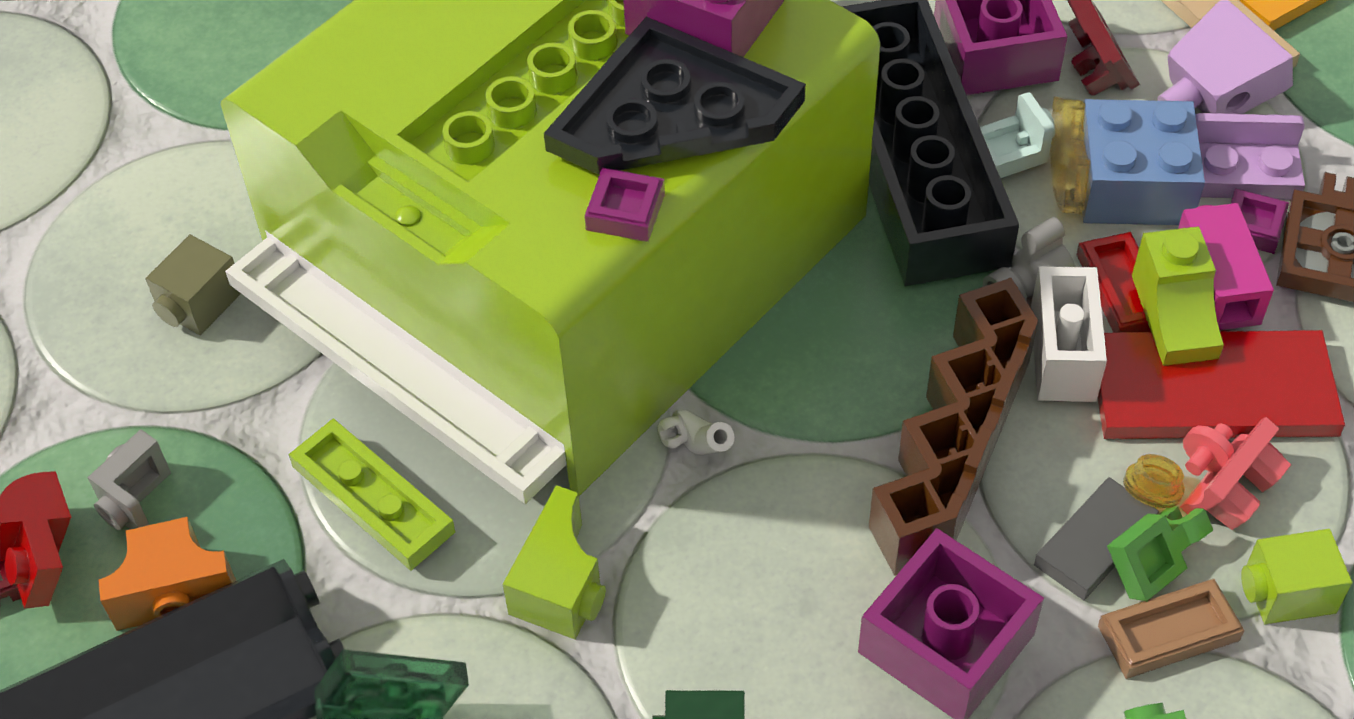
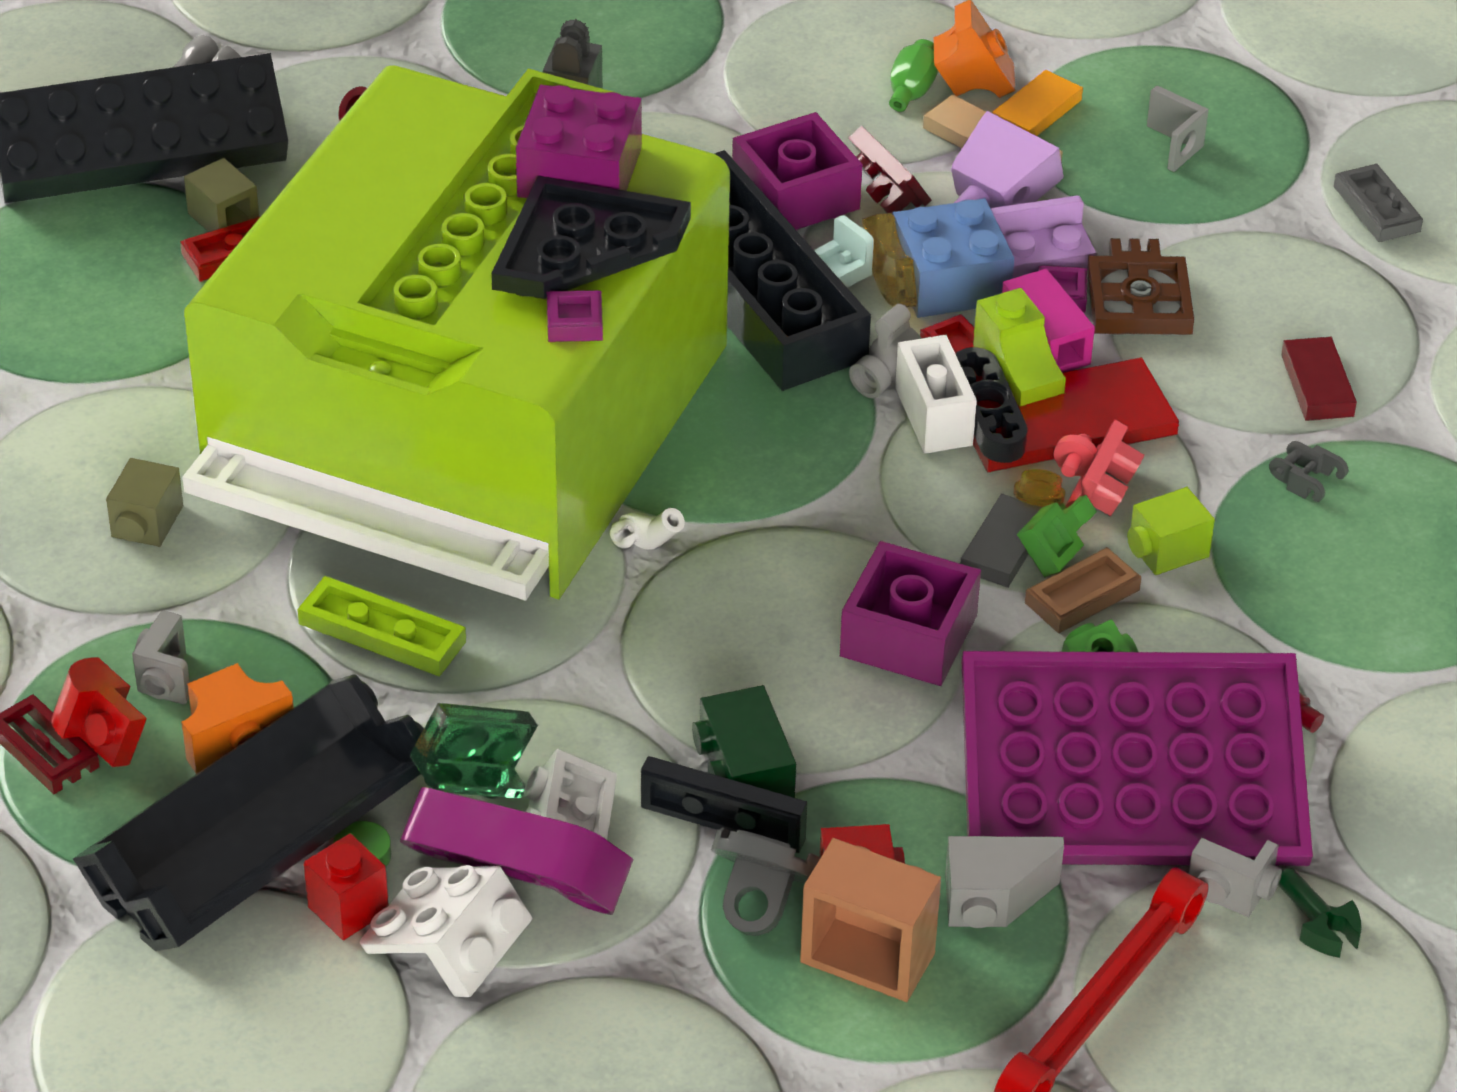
camera: 20 degrees left, 10 degrees down
lime arch [502,485,606,640] -> none
reddish brown brick [869,278,1038,576] -> none
none -> black beam [956,347,1028,463]

